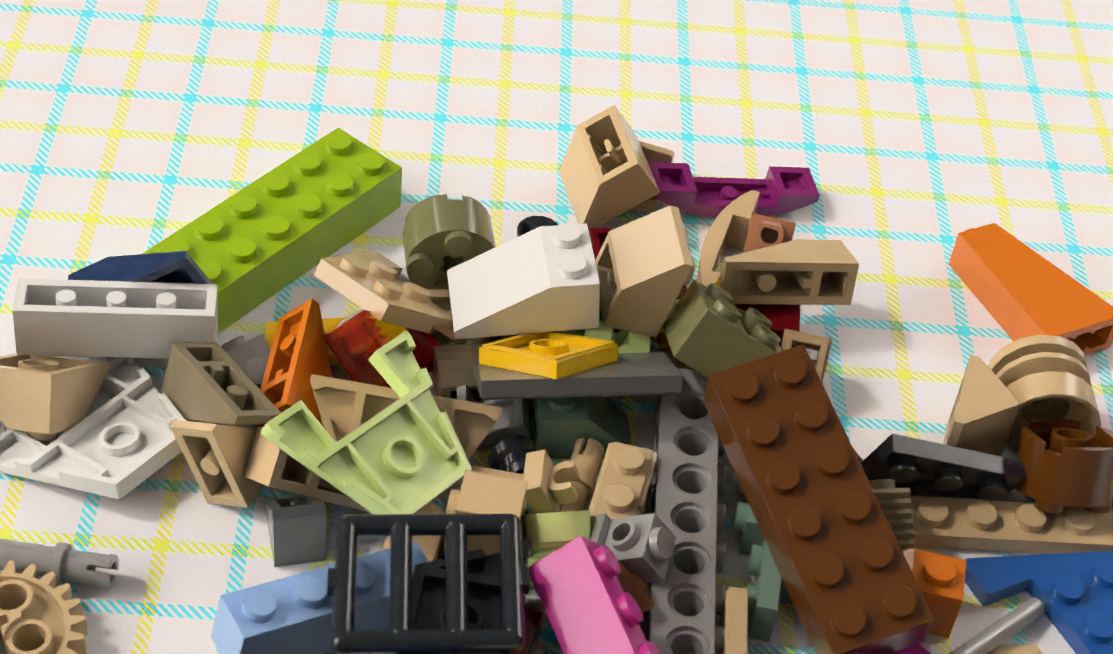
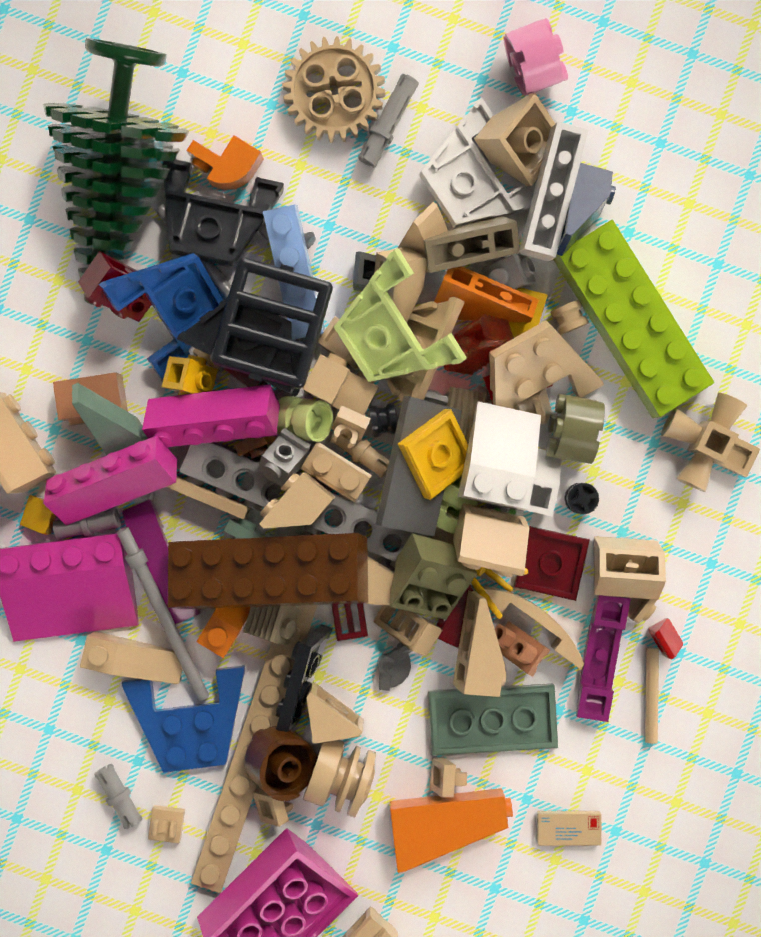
camera: 105 degrees right, 45 degrees up
none -> tan slope [259,472,335,529]
none -> dark grey piece [378,642,413,691]
none -> sand green tile [428,683,558,756]
none -> tan tile [430,757,468,797]
none -> tan tile [537,811,602,846]
none -> tan wheel [550,300,589,335]
none -> tan bar [645,647,659,744]
none -> slope [648,618,683,660]
none -> tan brick [661,392,760,492]

